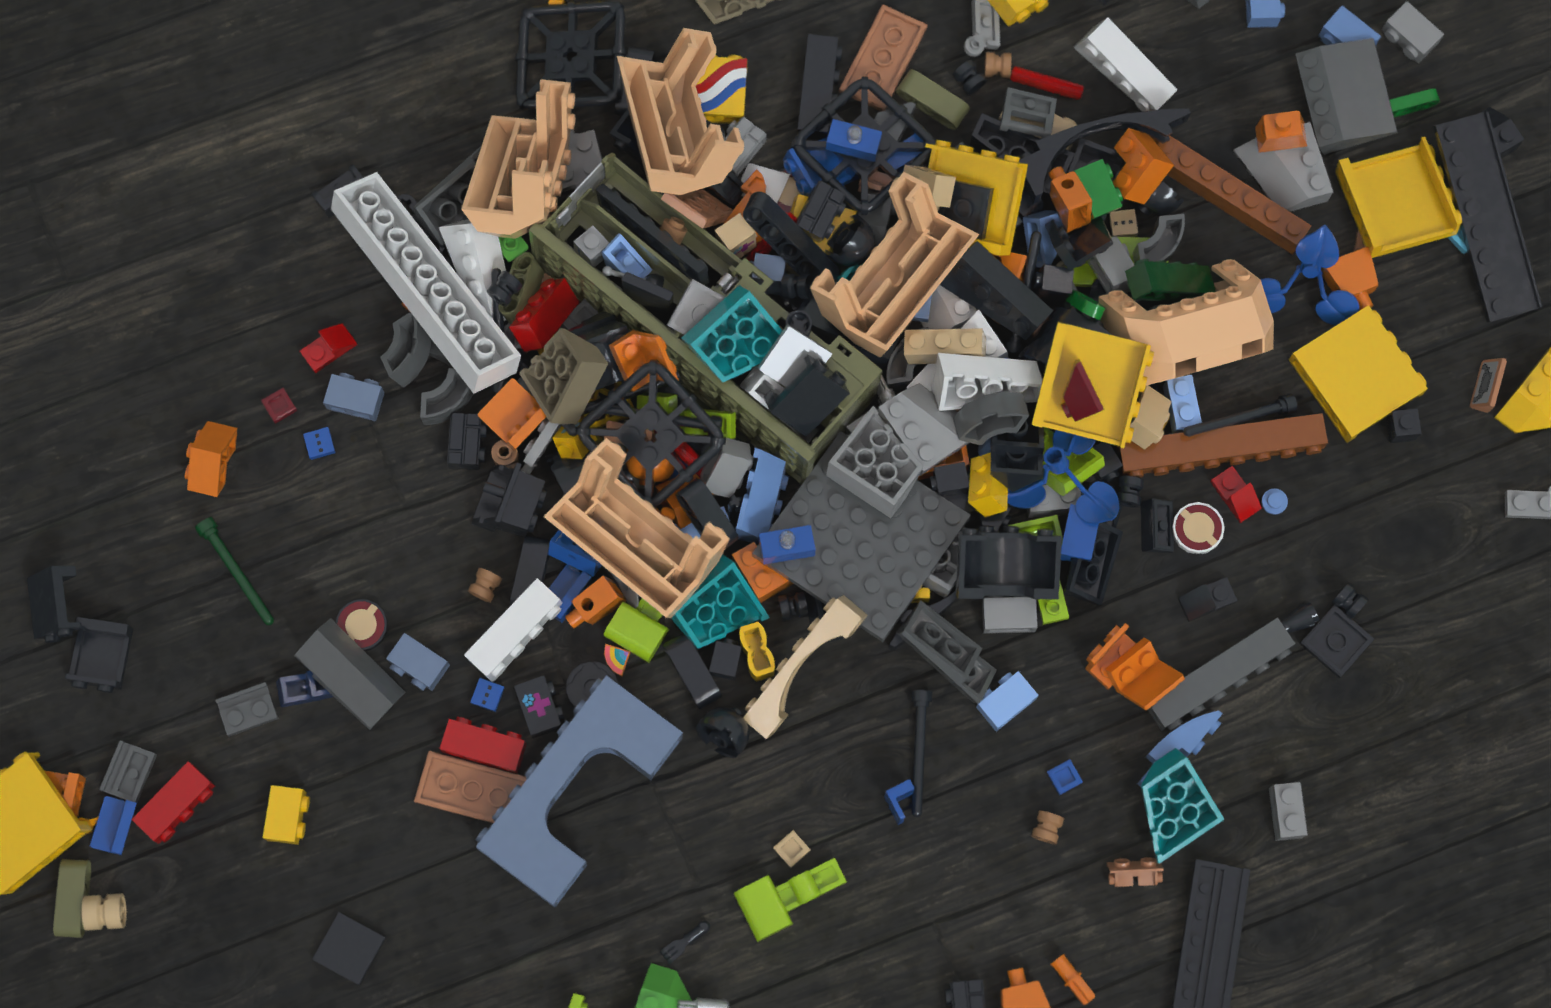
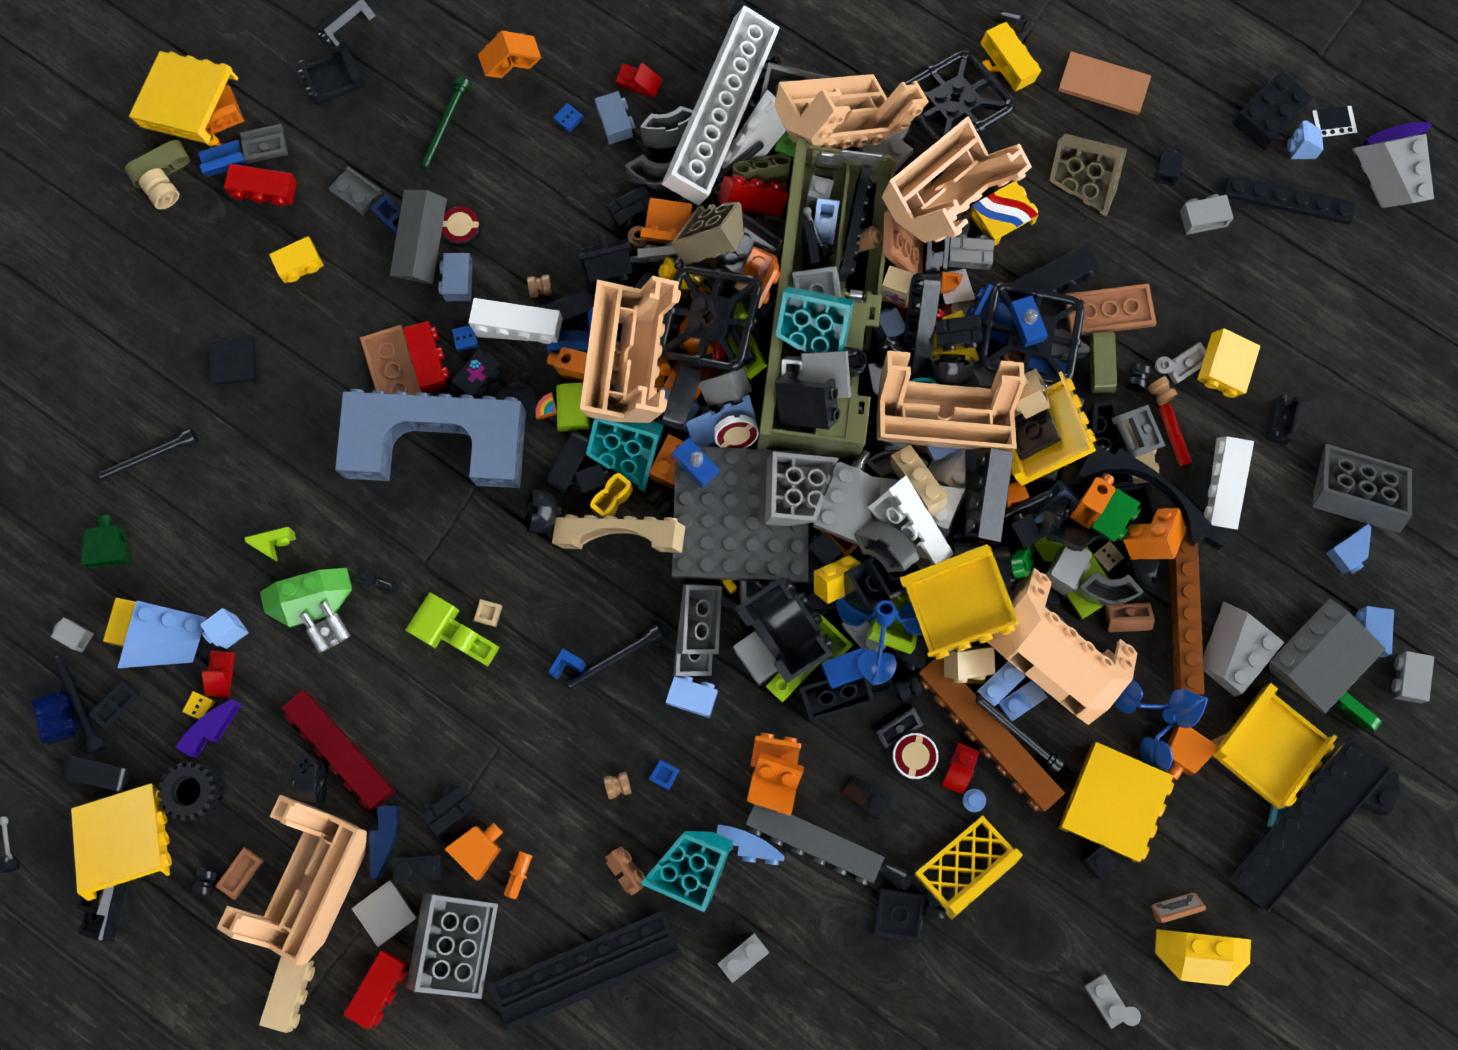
camera: 60 degrees right, 0 degrees up
dark red tile [261,388,297,424] -> none
black wheel [487,271,523,307] -> none
dark red slope [1061,359,1104,422] -> none
dark green brick [1125,259,1216,303] -> none
orange torso [1255,111,1307,153] -> none
none -> tile [714,415,759,448]
none -> yellow fence [915,816,1023,920]
none -> light blue slope [998,680,1048,721]
none -> nougat slope [1105,603,1155,632]

